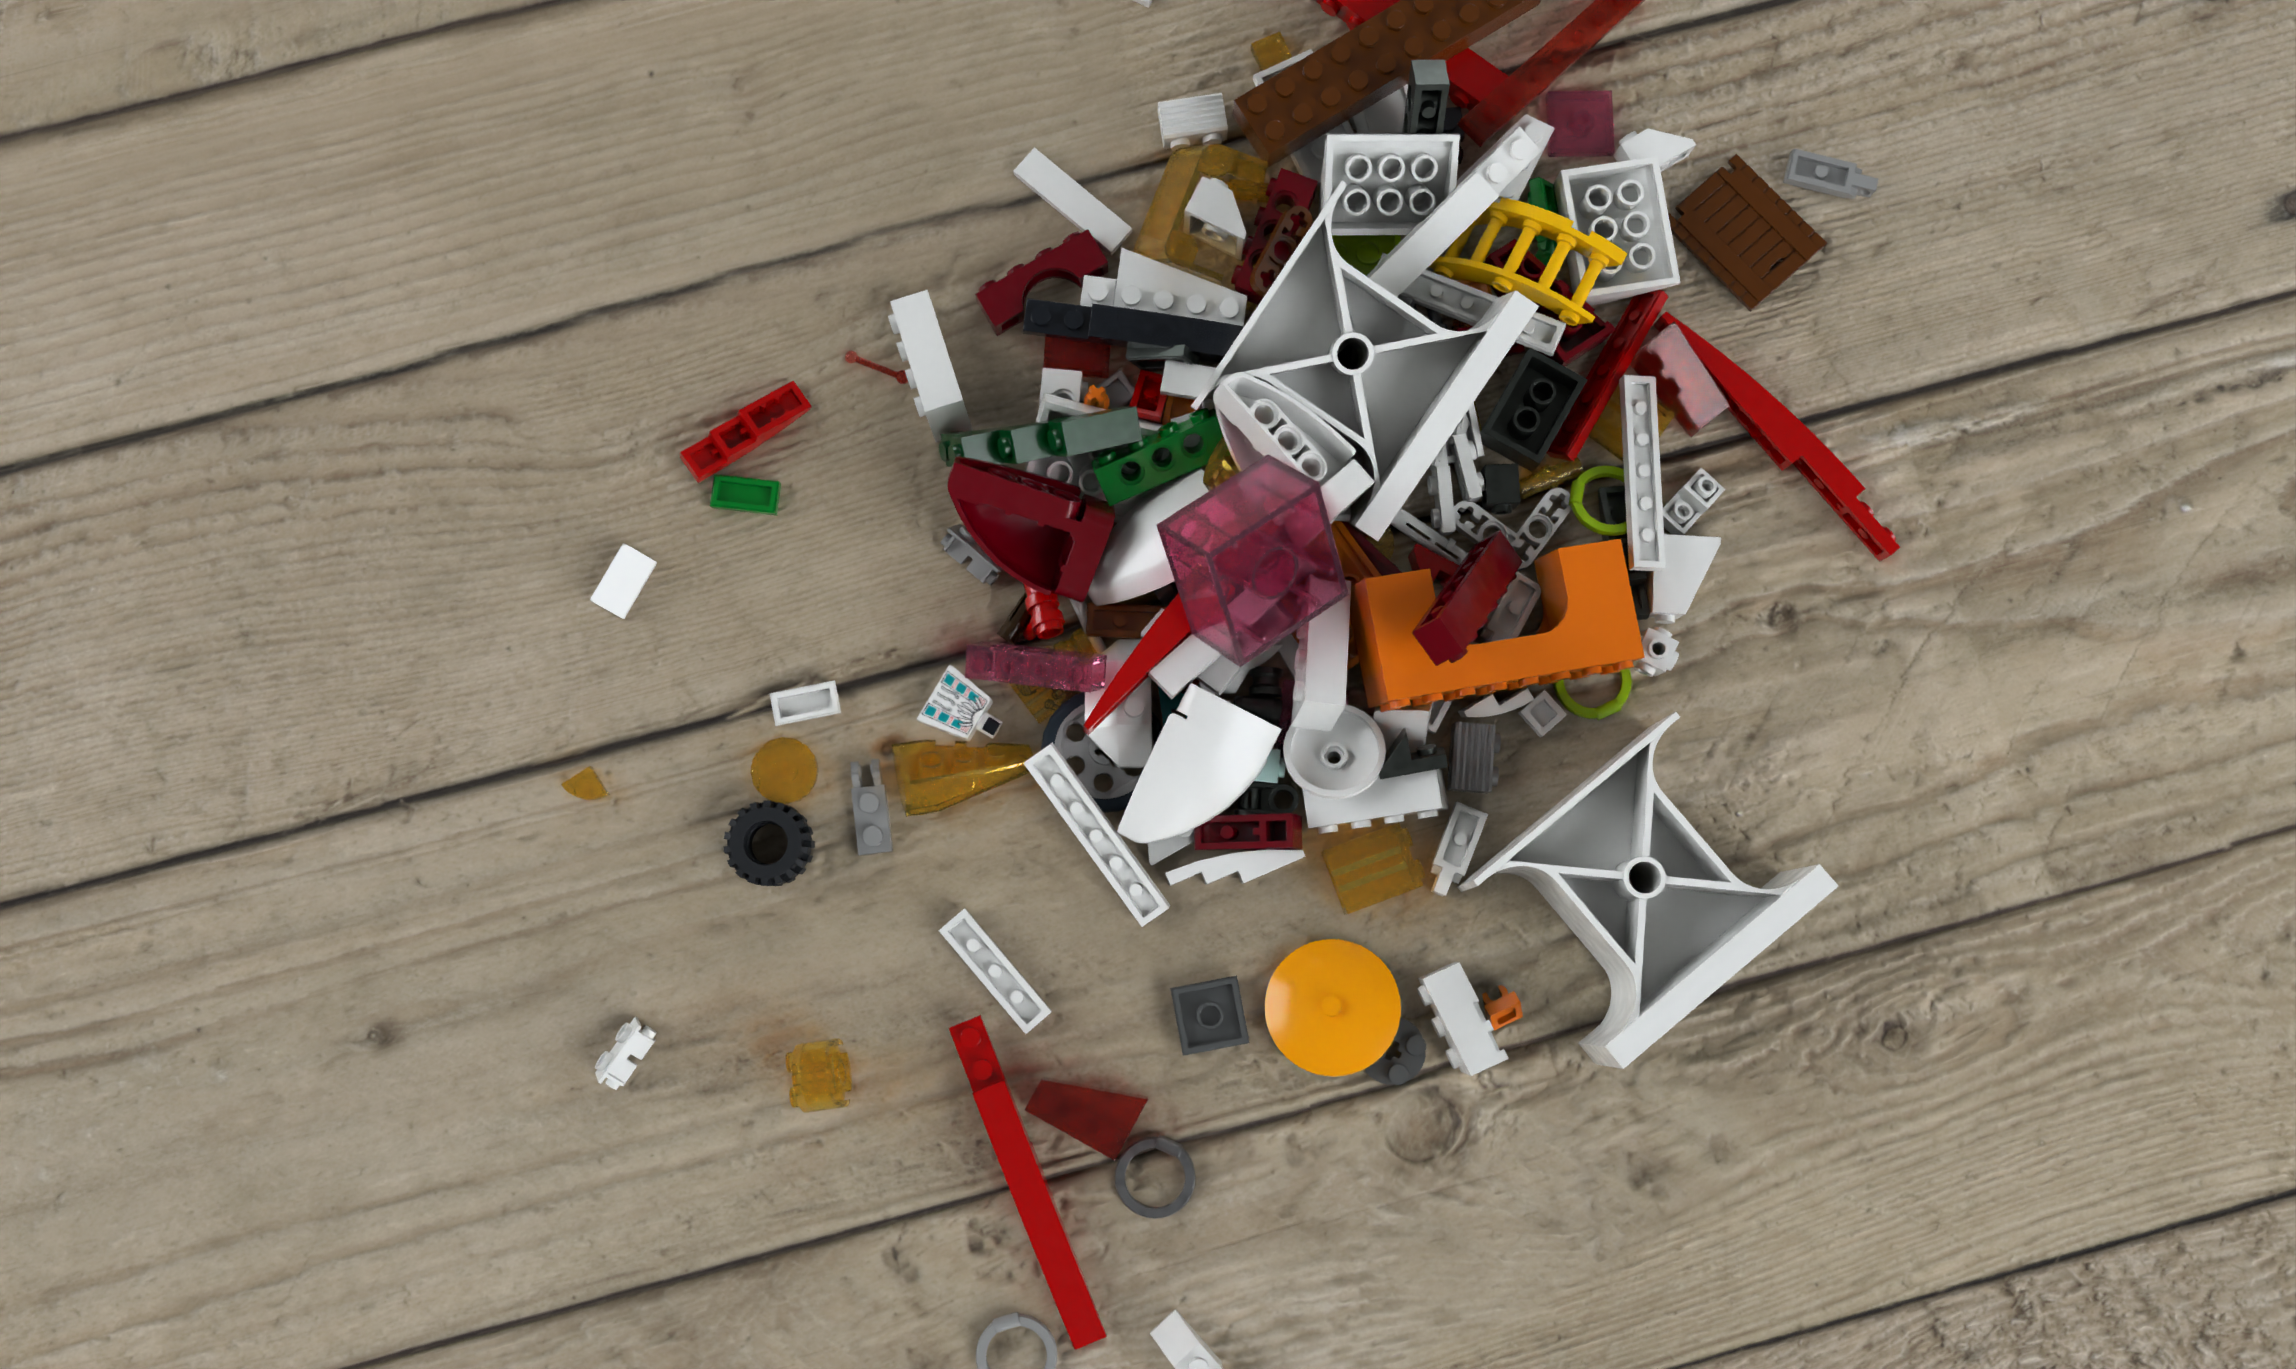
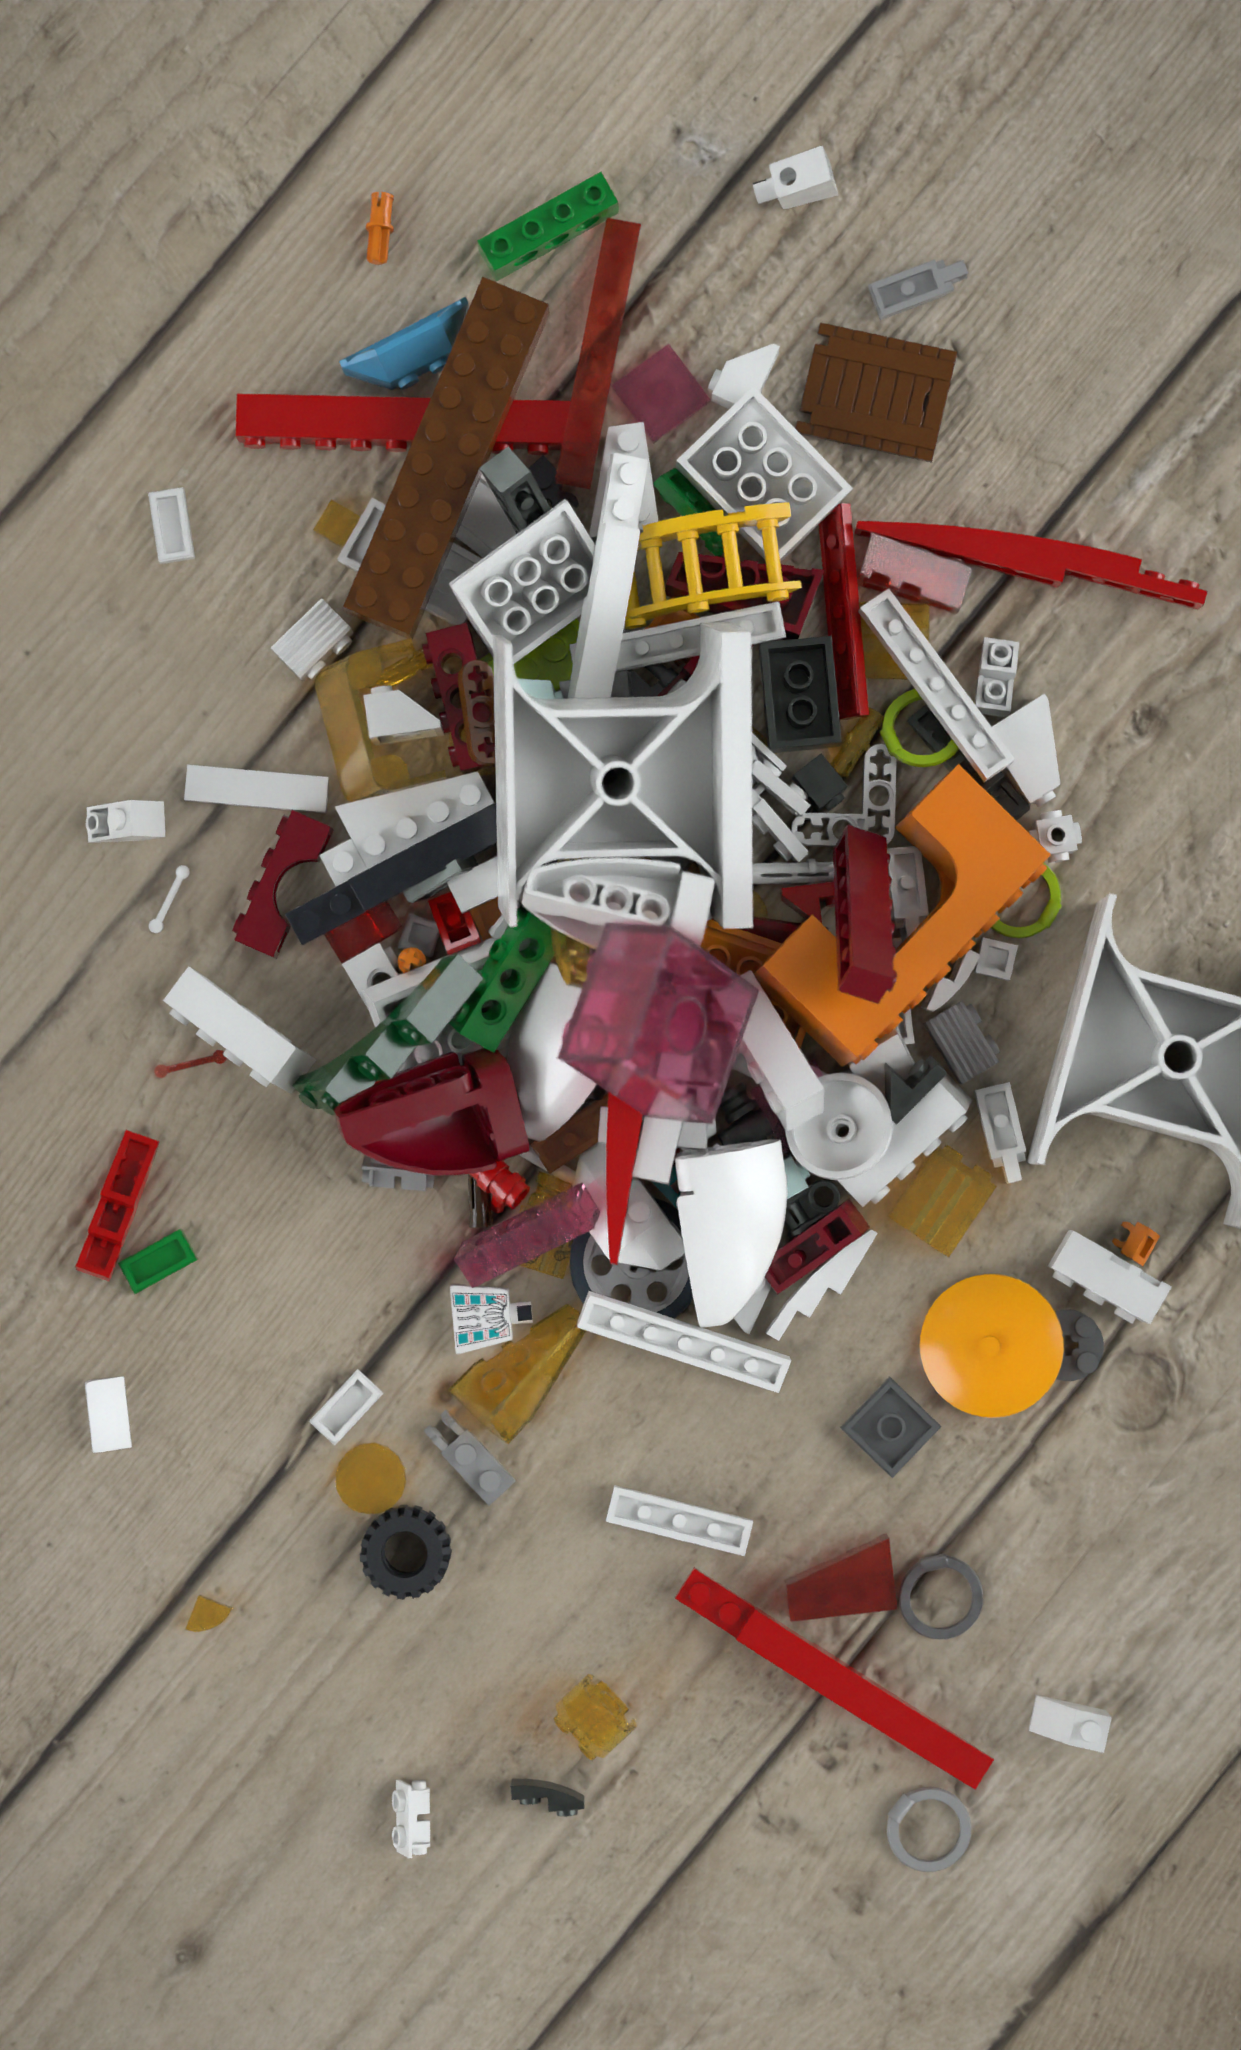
camera: 30 degrees left, 5 degrees up
none -> white slope [86,800,165,843]
none -> white hinge [149,865,190,933]
none -> pearl dark grey slope [511,1779,585,1817]
none -> white torso [753,146,838,209]

